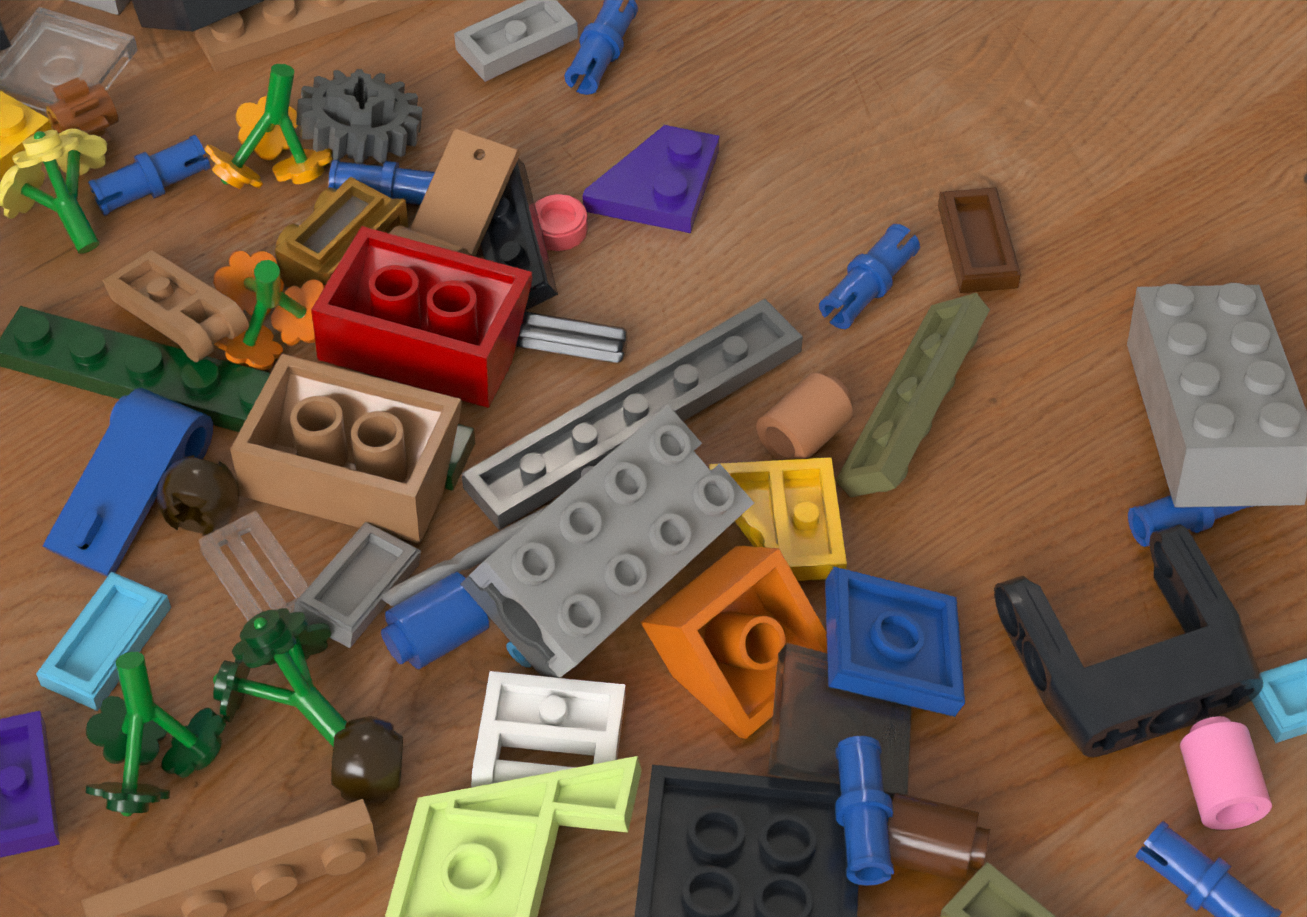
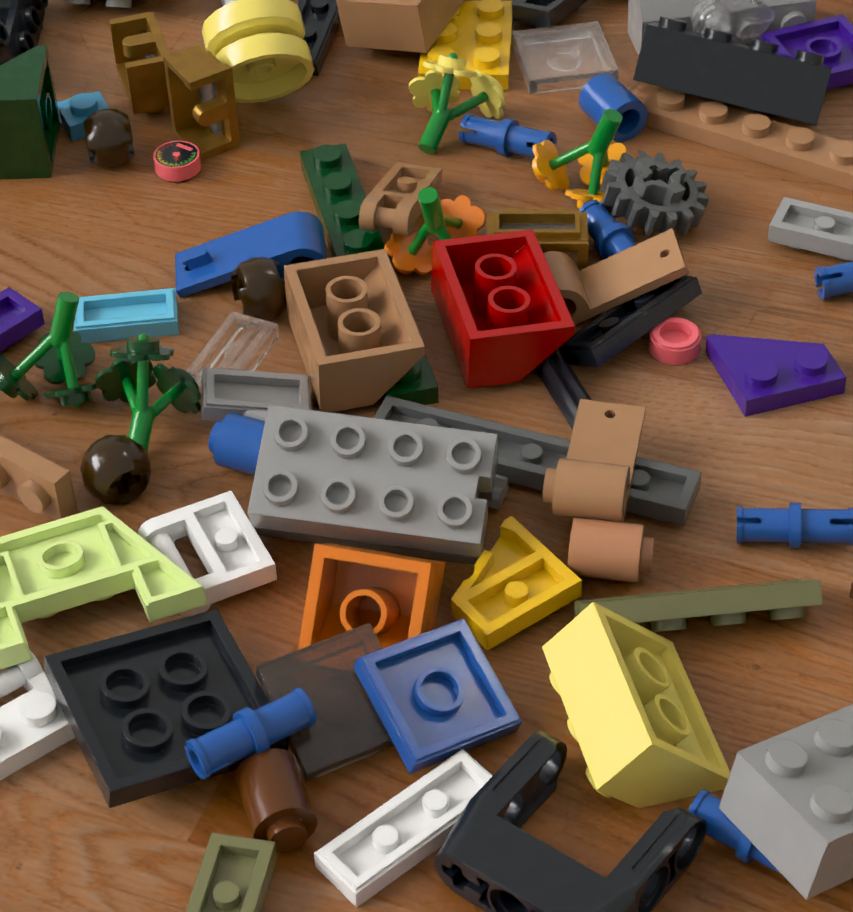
camera: 60 degrees right, 10 degrees down
dark orange gear [46,77,119,143] -> none
none -> white tile [314,749,493,908]
none -> light yellow slope [542,602,730,808]
none -> medium nougat door [543,399,646,522]
none -> blue brick [579,73,648,142]

